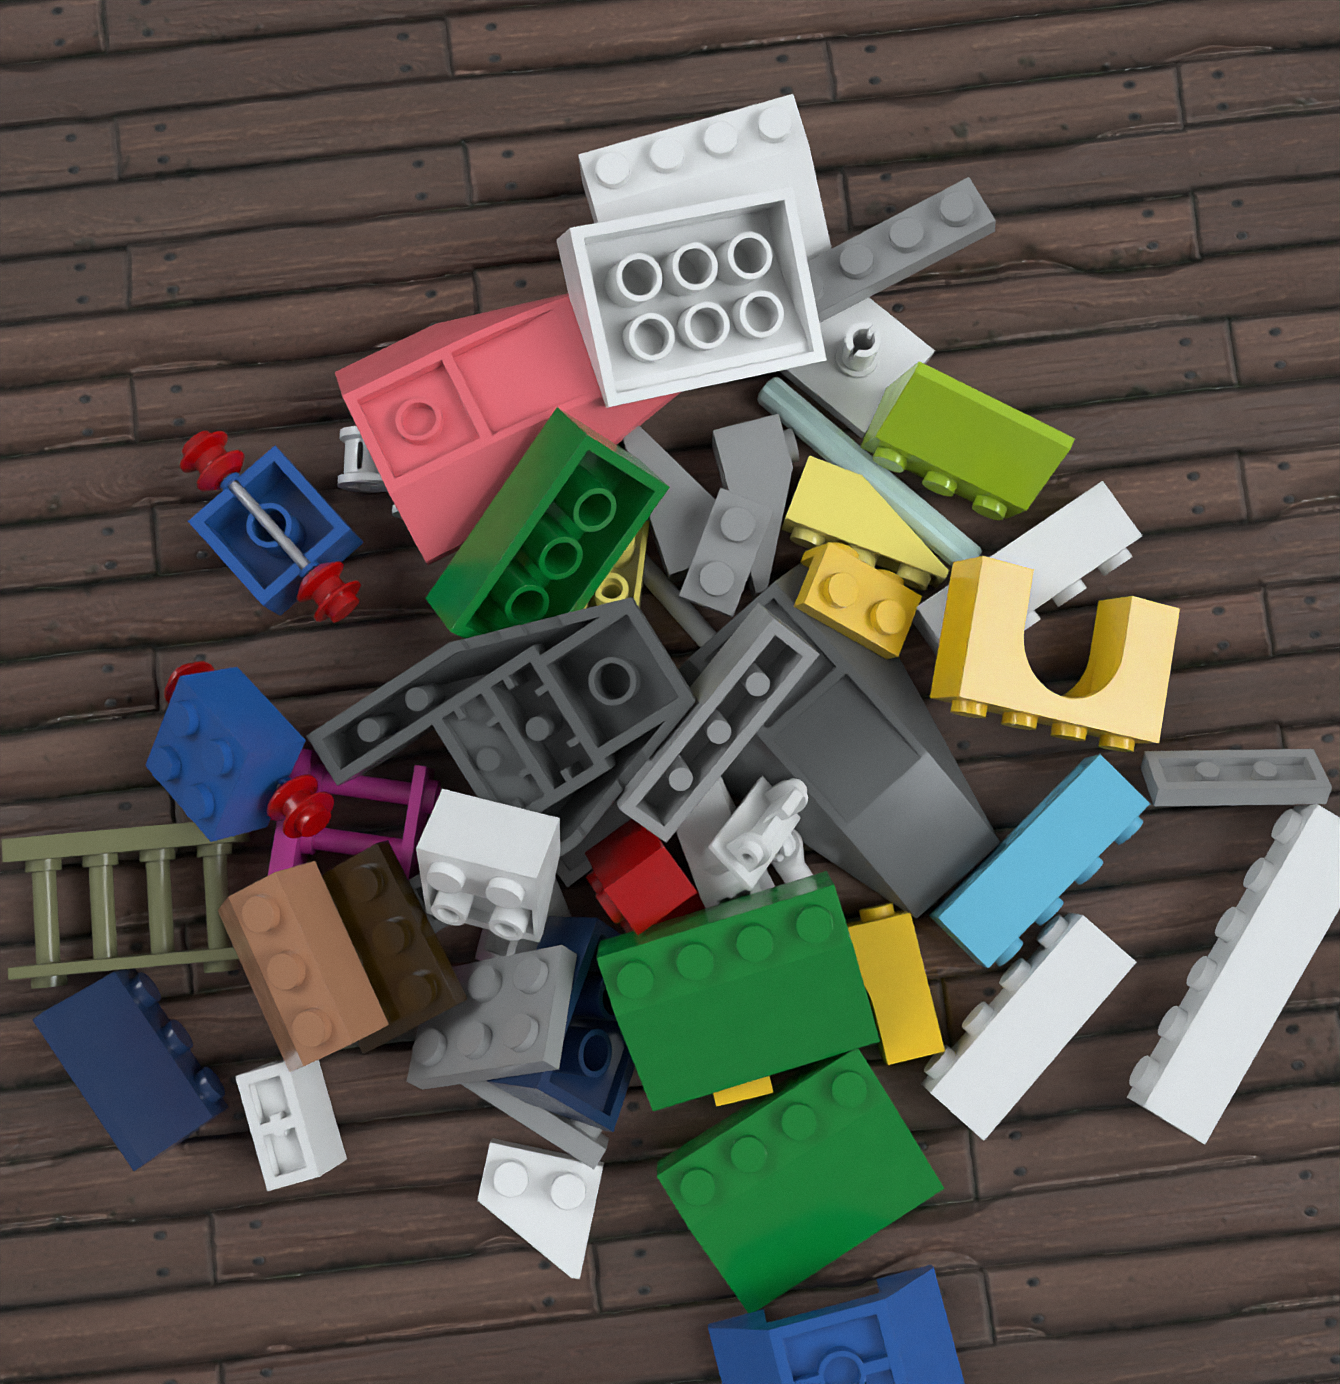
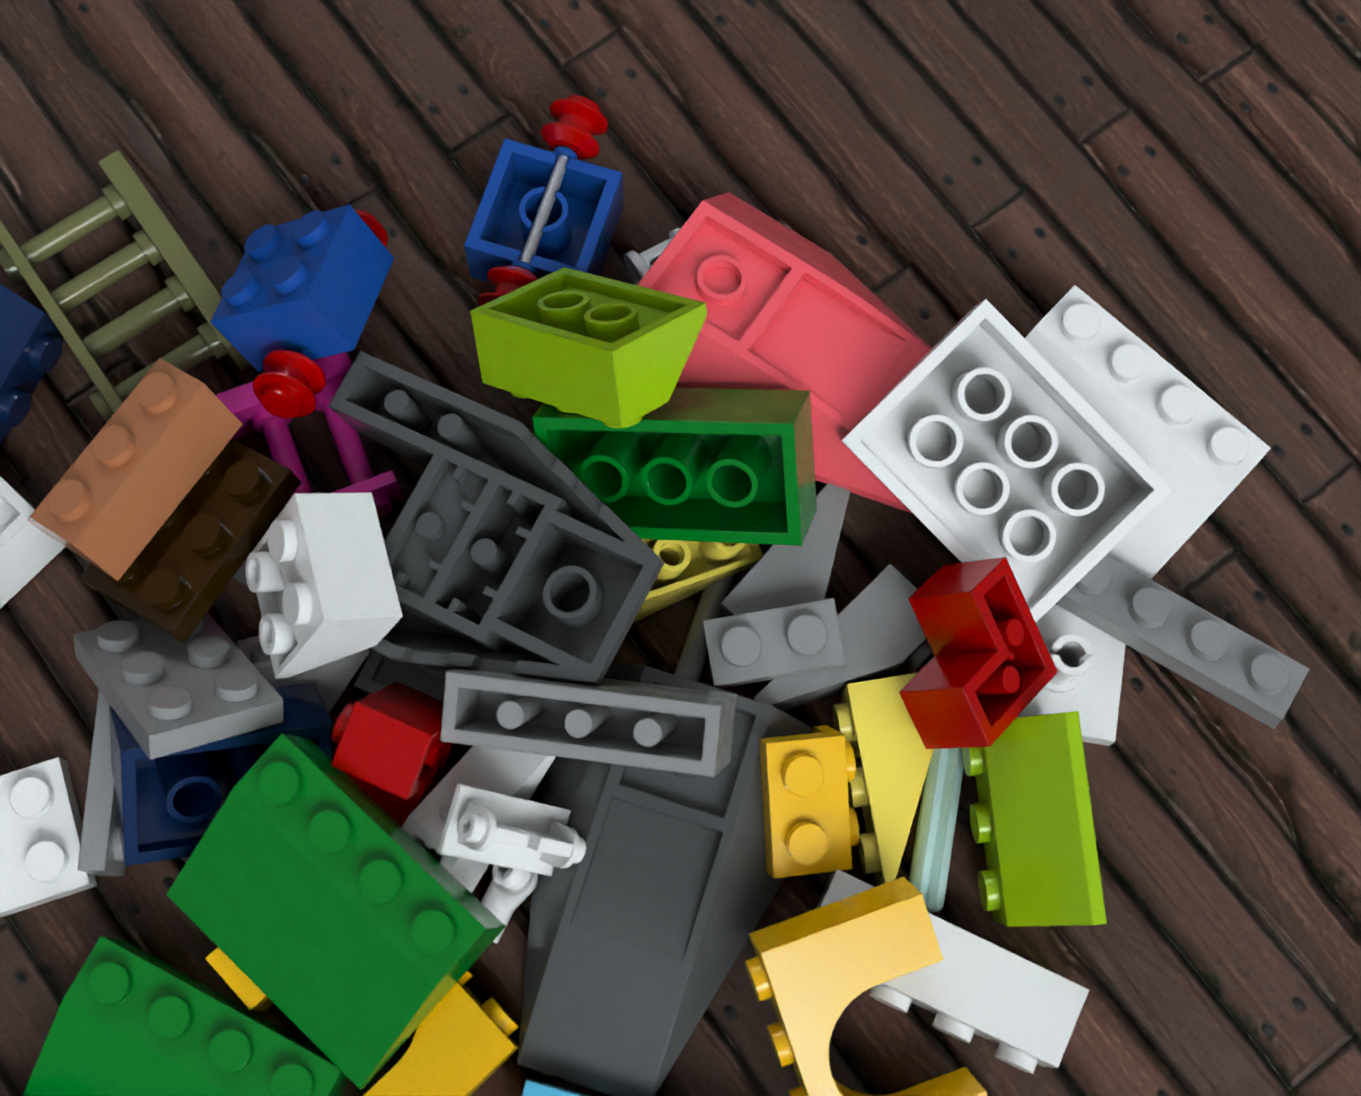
camera: 55 degrees right, 10 degrees down
none -> lime slope [470,267,707,428]
none -> red brick [899,557,1058,749]

